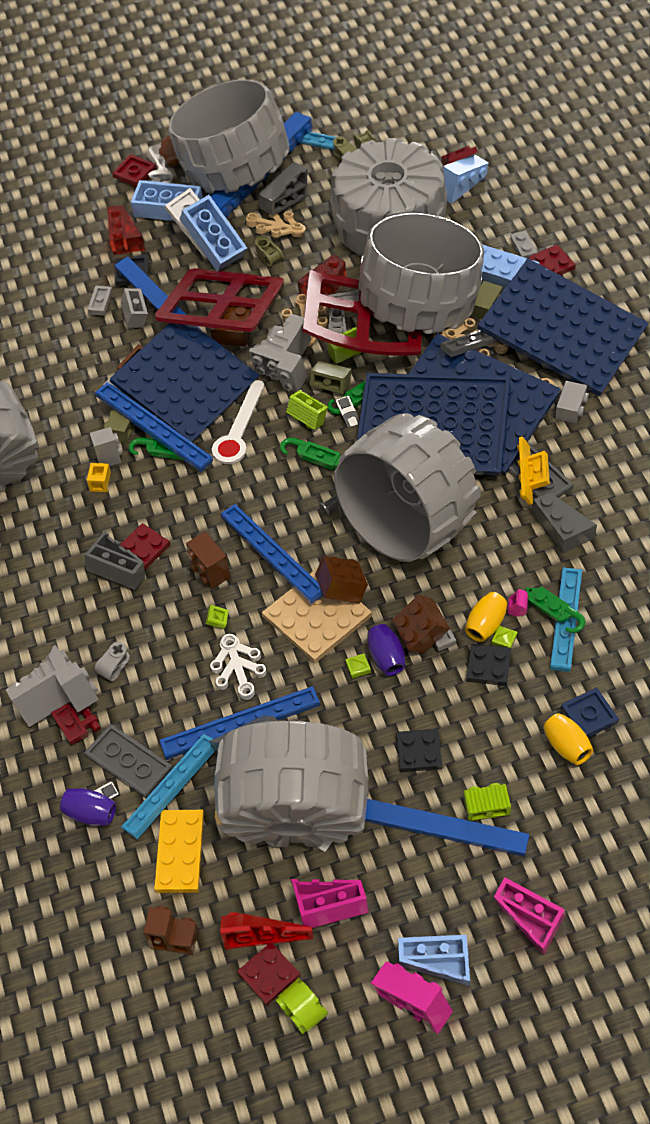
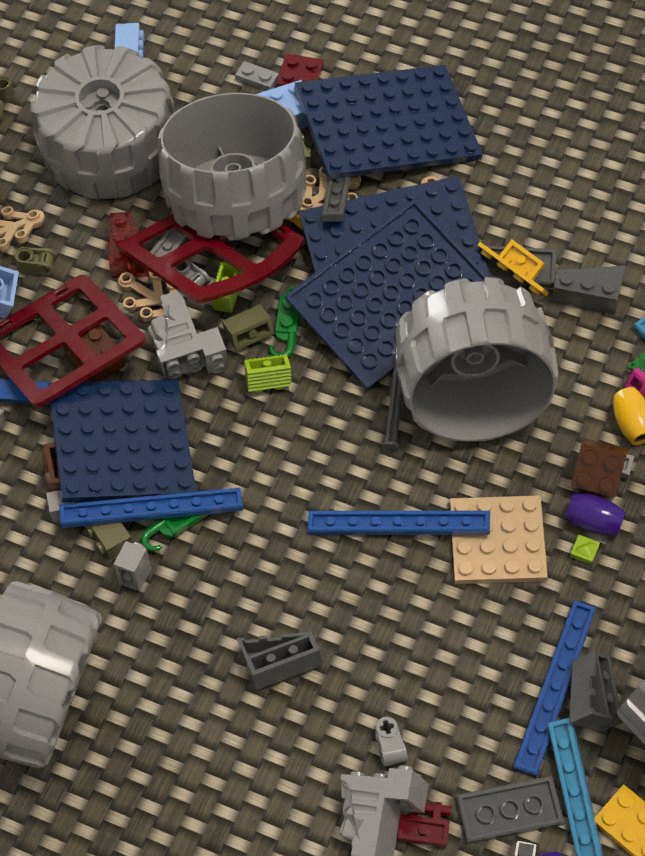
camera: 50 degrees left, 5 degrees up
yellow brick [87,463,111,492] -> none
dark red plate [120,523,170,570] -> none
reddish brown brick [186,531,231,589] -> none
lime tile [206,605,229,629] -> none
white plant [210,634,267,700] -> none
white piece [212,380,264,464] -> none
green plate [280,437,341,470] -> none
reddish brown brick [315,556,368,603] -> none
sticker [336,396,360,428] -> none
dark red plate [440,145,478,166] -> none
light grey brick [555,381,589,424] -> none

